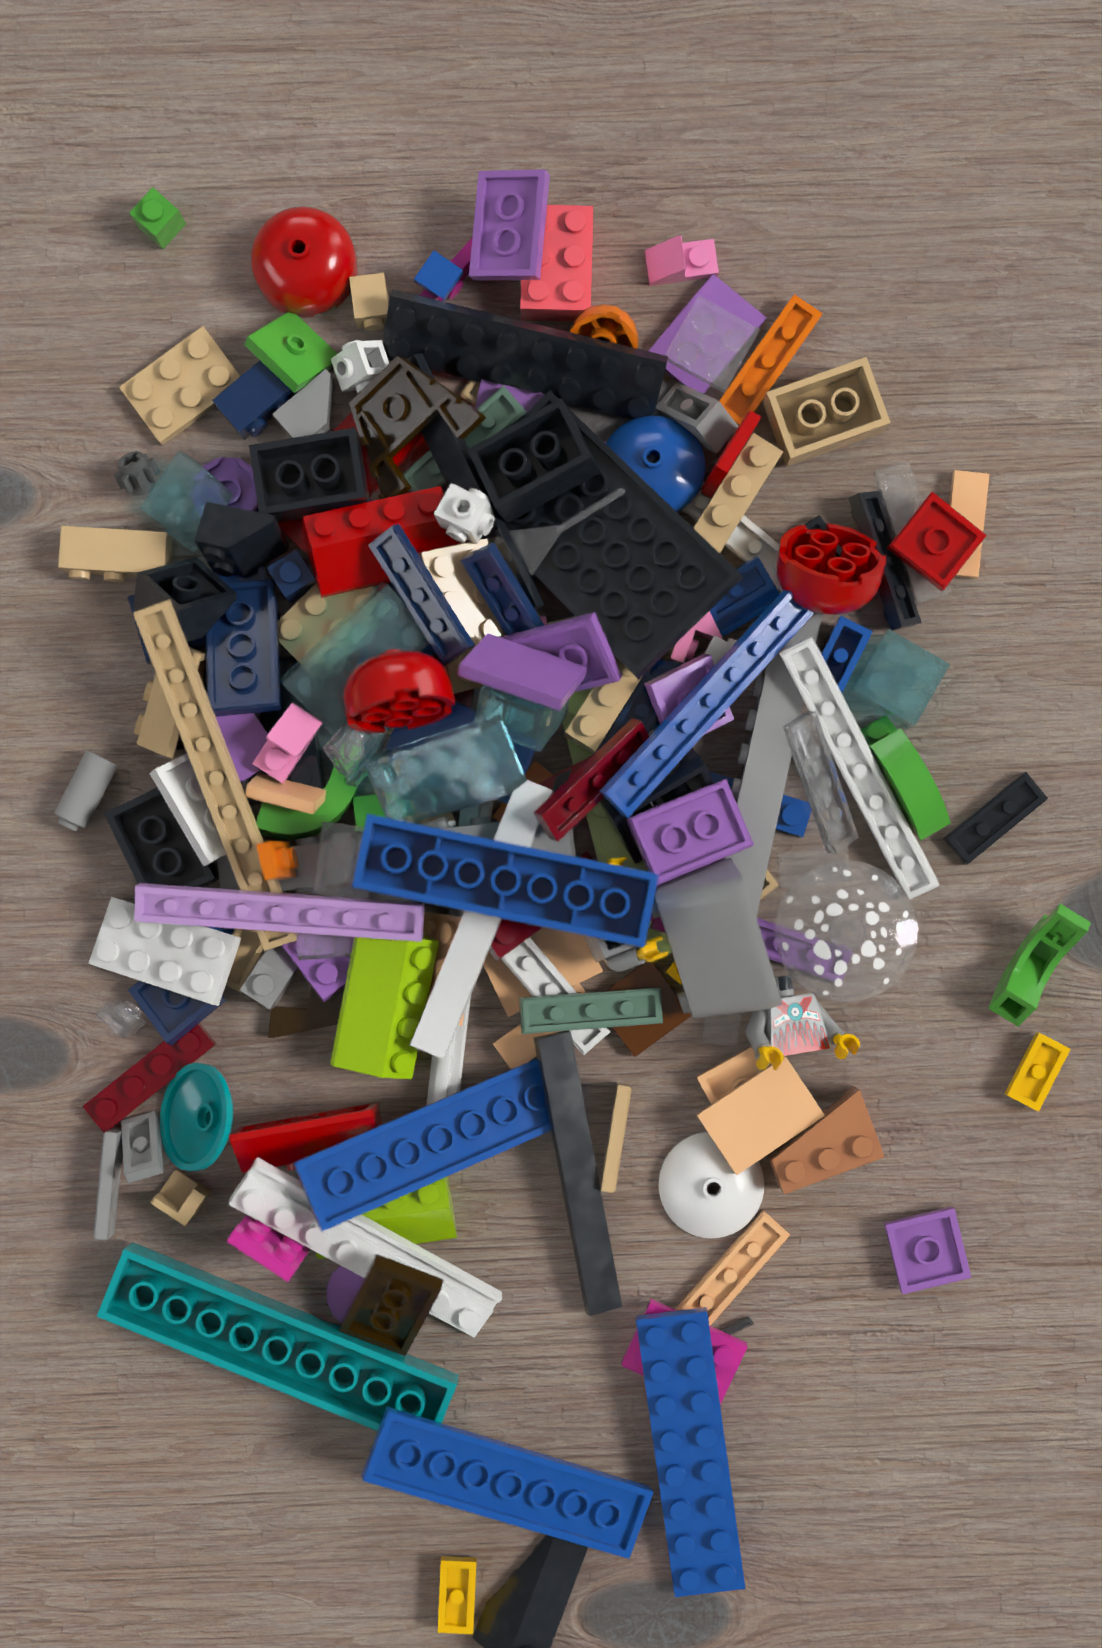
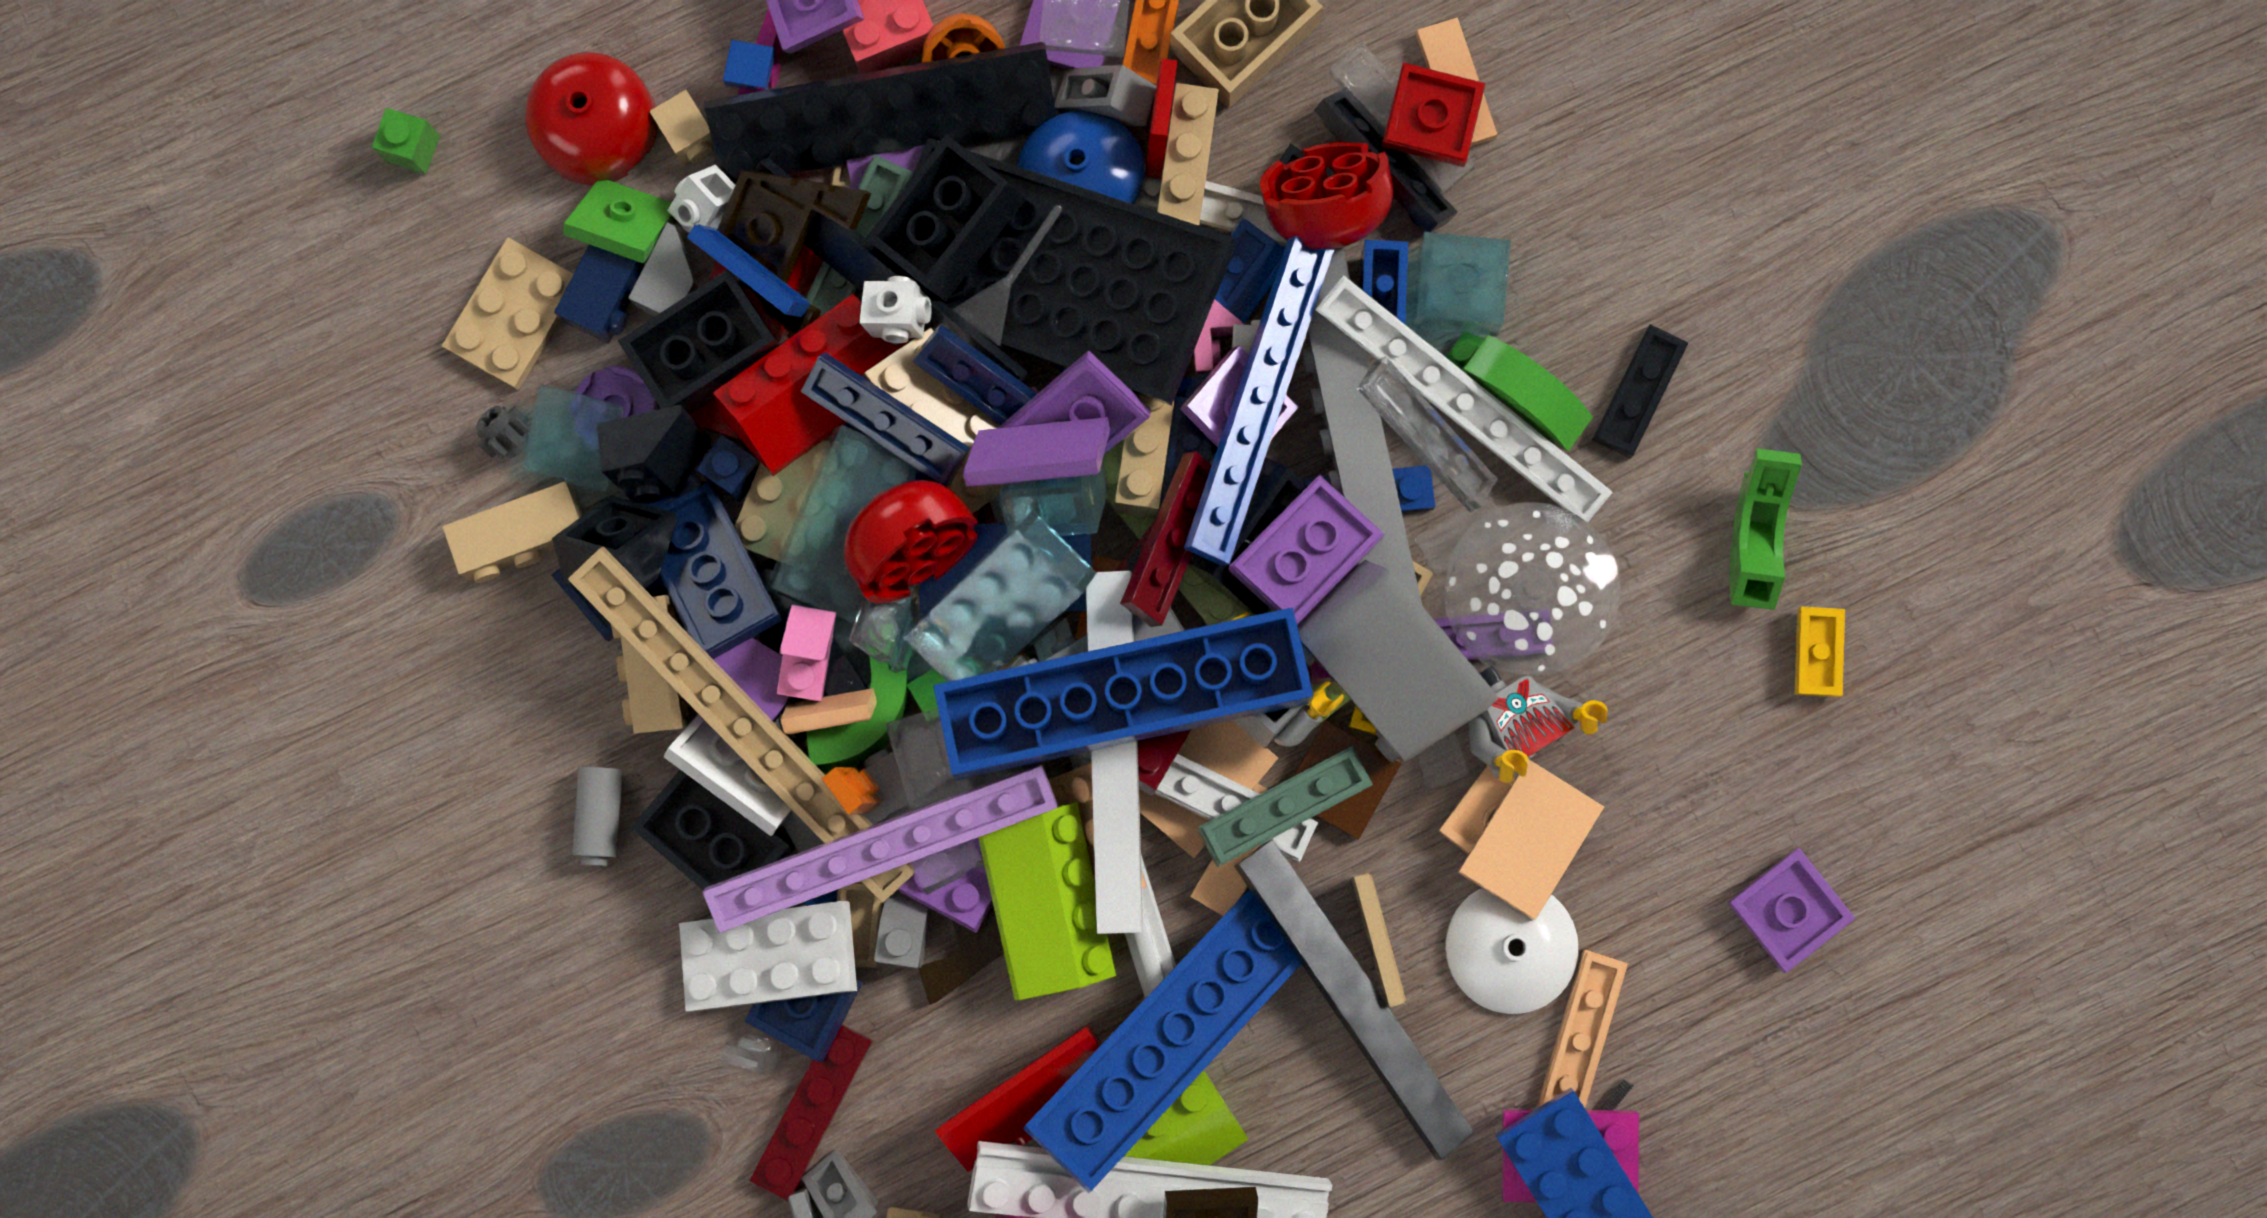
camera: 20 degrees left, 5 degrees down
teal dish [160,1063,234,1171] -> none
nougat wedge [767,1086,885,1194] -> none
none -> blue tile [687,224,810,317]

